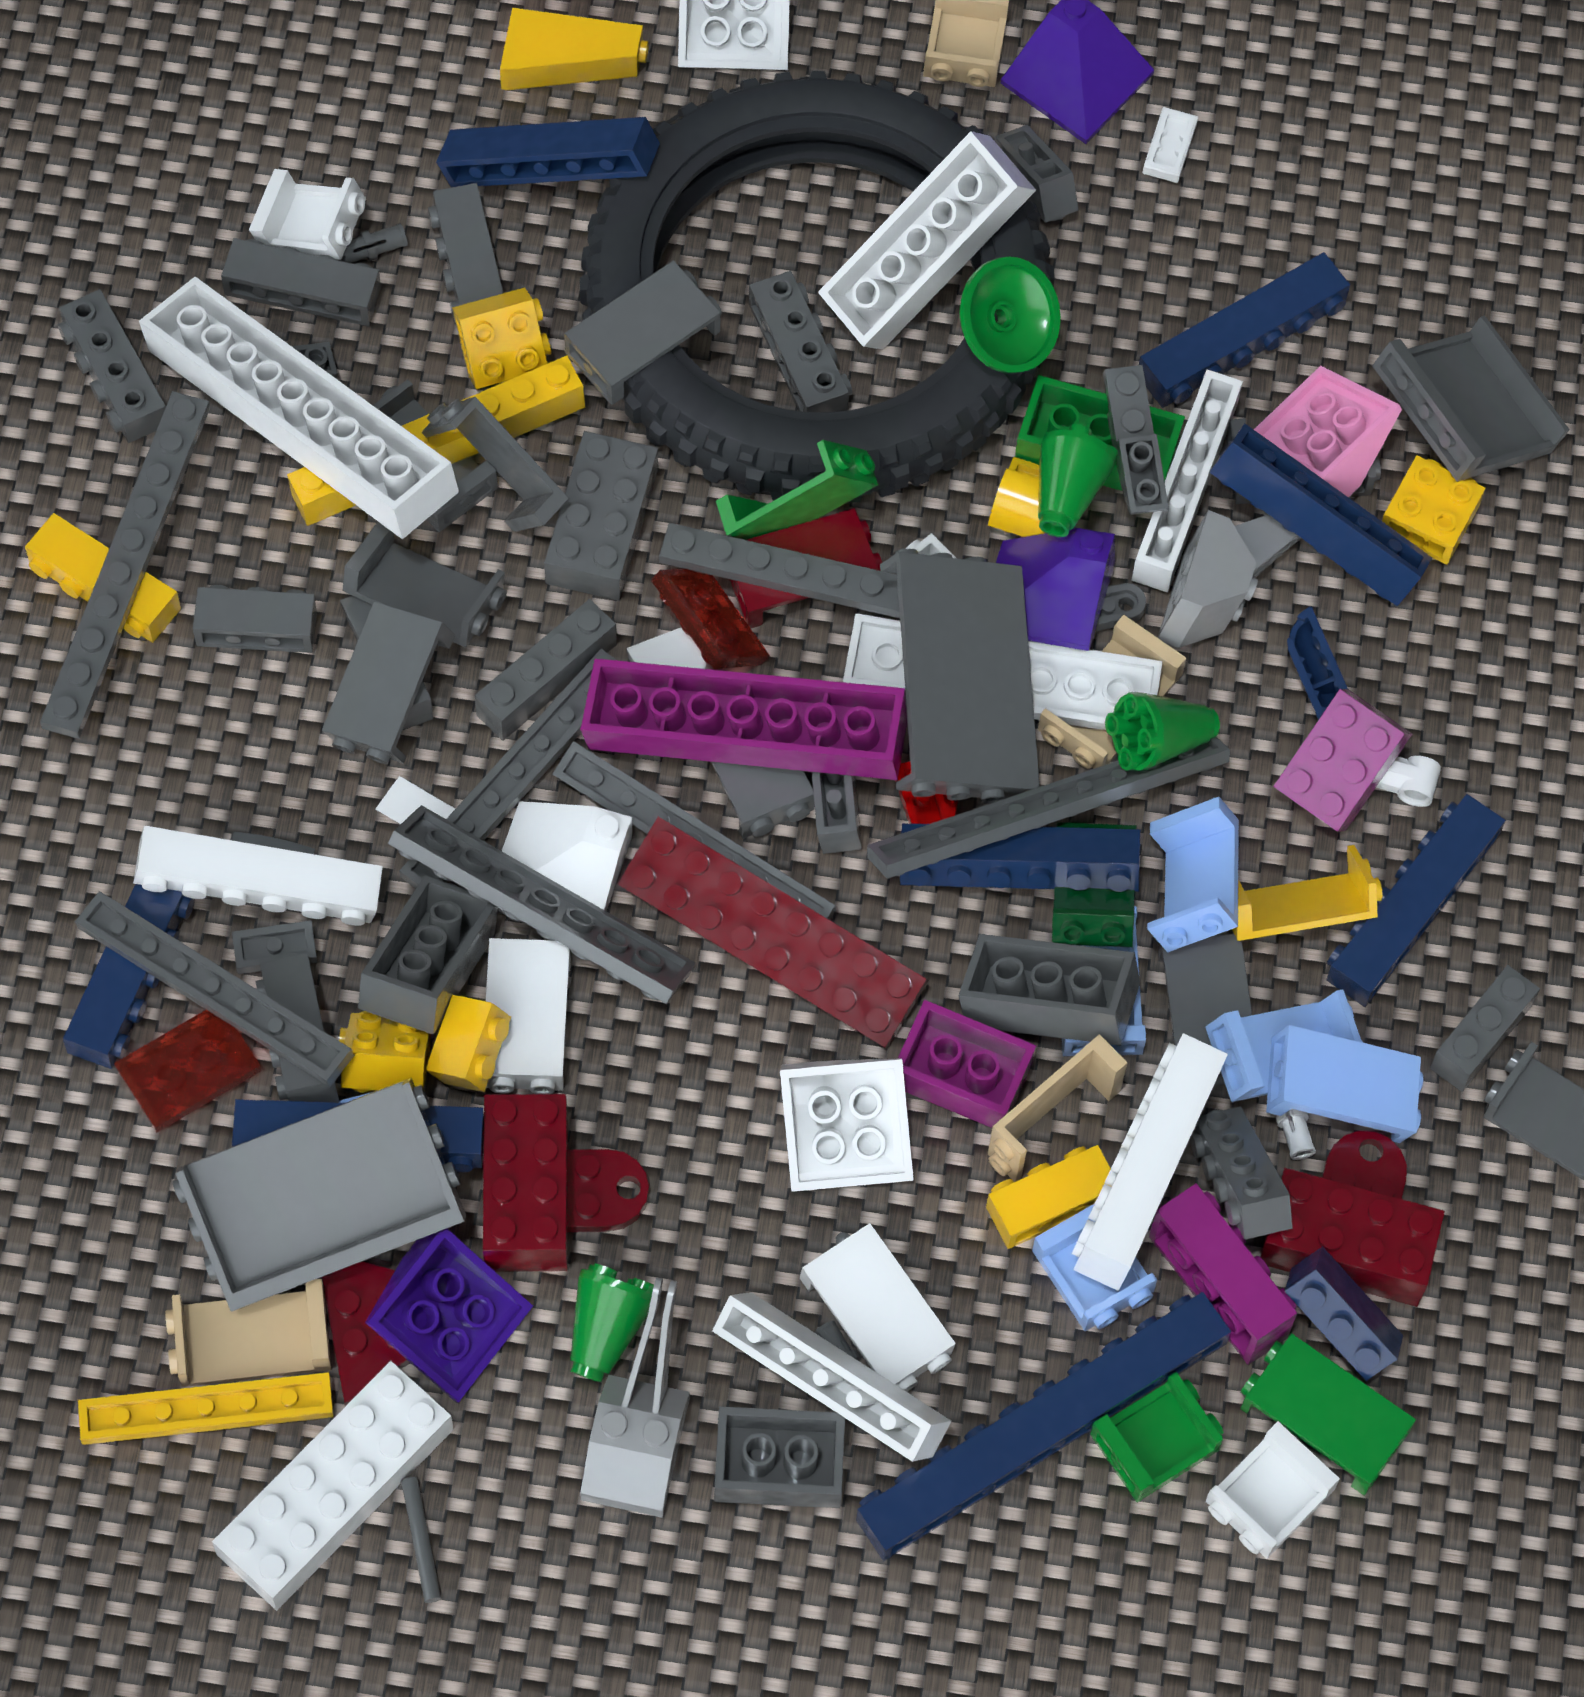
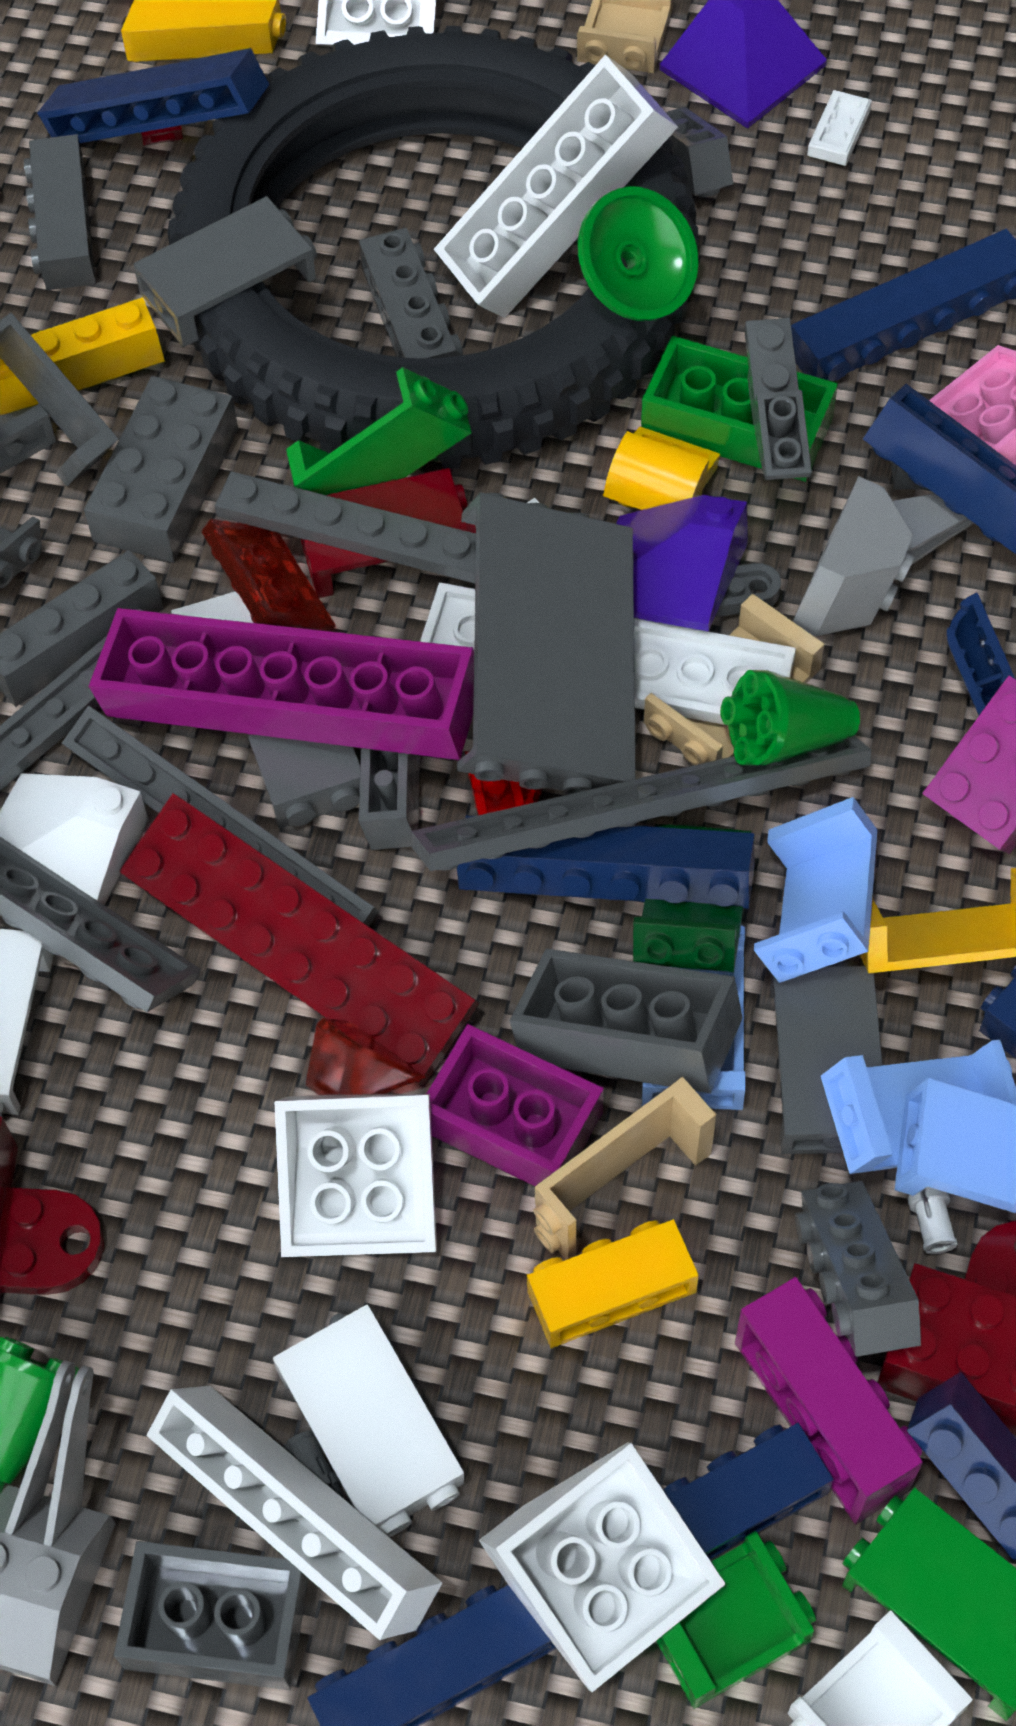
camera: 10 degrees right, 5 degrees down
yellow brick [452,287,551,389] -> none
light blue panel [1032,1203,1157,1331] -> none
green cone [1038,424,1118,537] -> none
white brick [1072,1033,1228,1291] -> none
white brick [1131,370,1243,593] -> none
none -> clear red slope [305,1018,426,1095]
none -> white slope [479,1442,725,1692]

